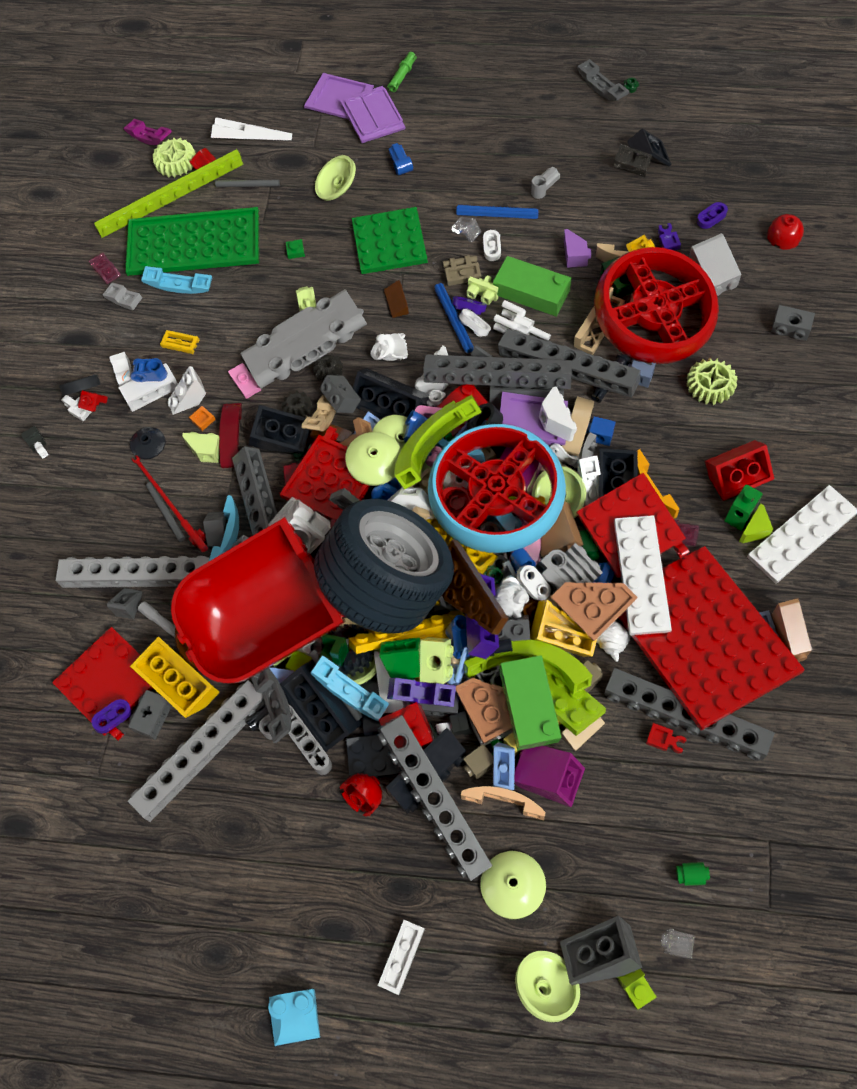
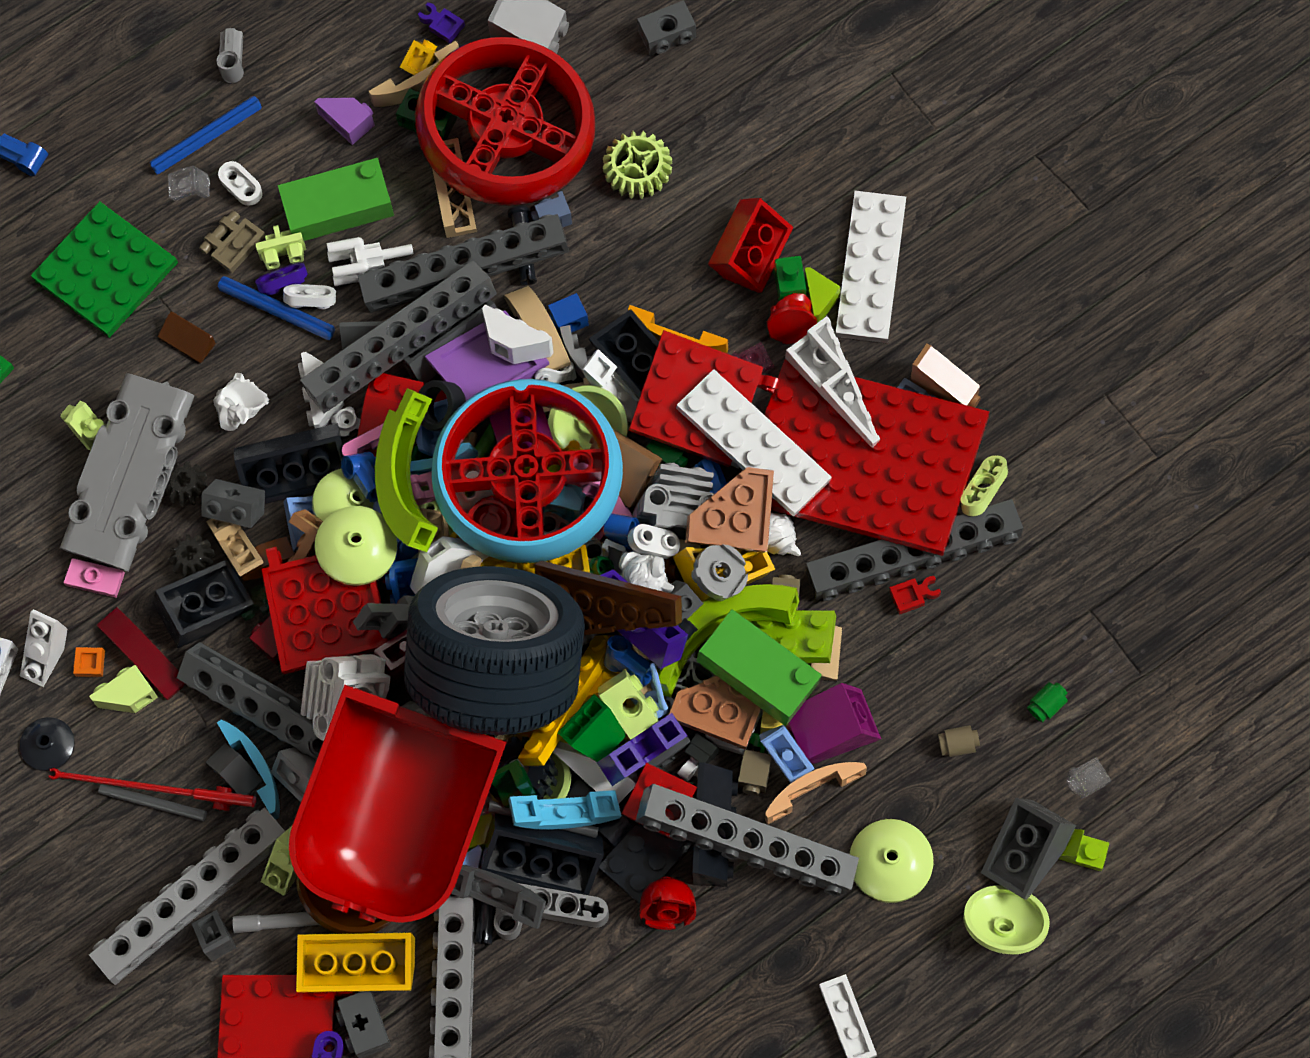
camera: 45 degrees left, 5 degrees up
none -> light grey plate [691,544,748,601]
none -> red hat [767,293,817,344]
none -> white wedge [785,316,880,448]
none -> dark tan brick [938,725,980,757]
none -> yellowish green beam [960,456,1008,516]

